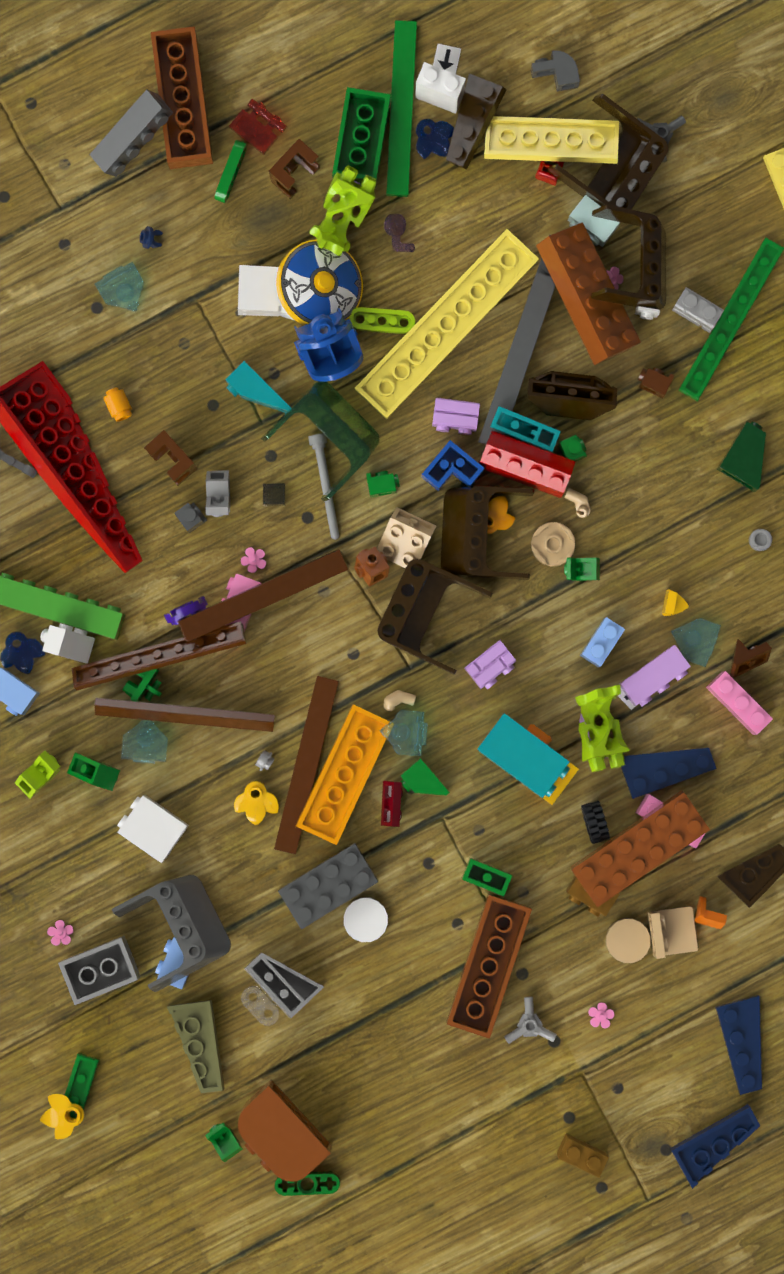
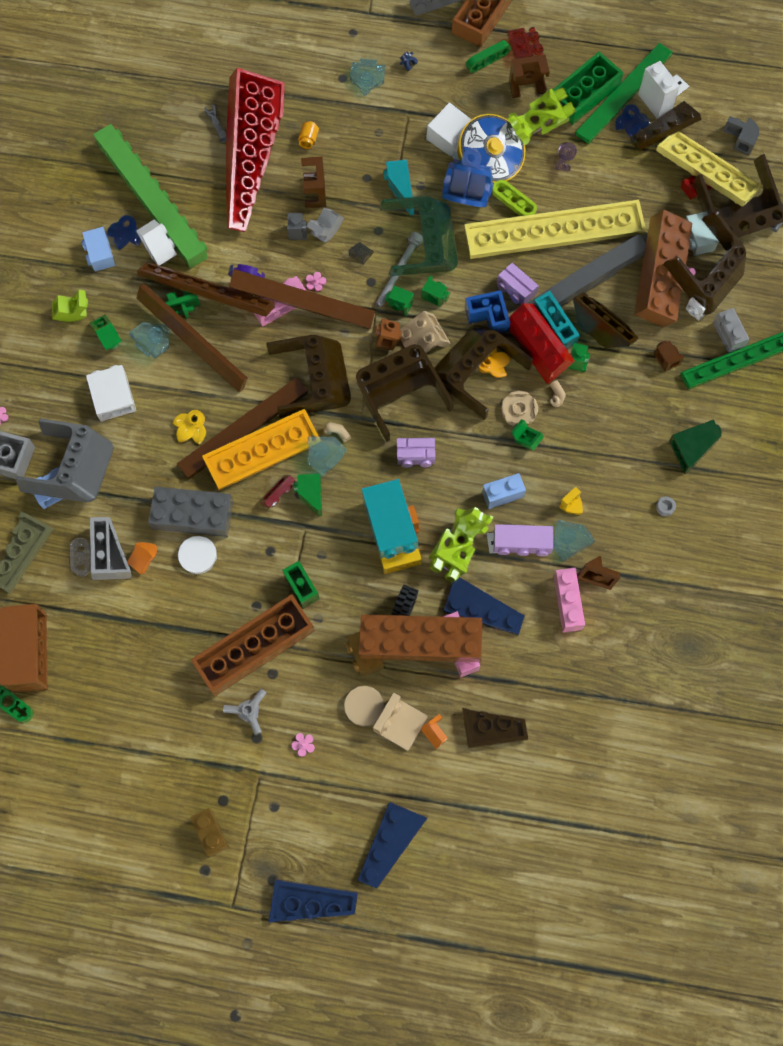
camera: 40 degrees right, 15 degrees down
light grey plate [255,750,274,771] -> none
none -> orange tile [127,542,157,574]
none -> dark brown windscreen [266,335,351,418]
none -> green brick [385,286,414,316]

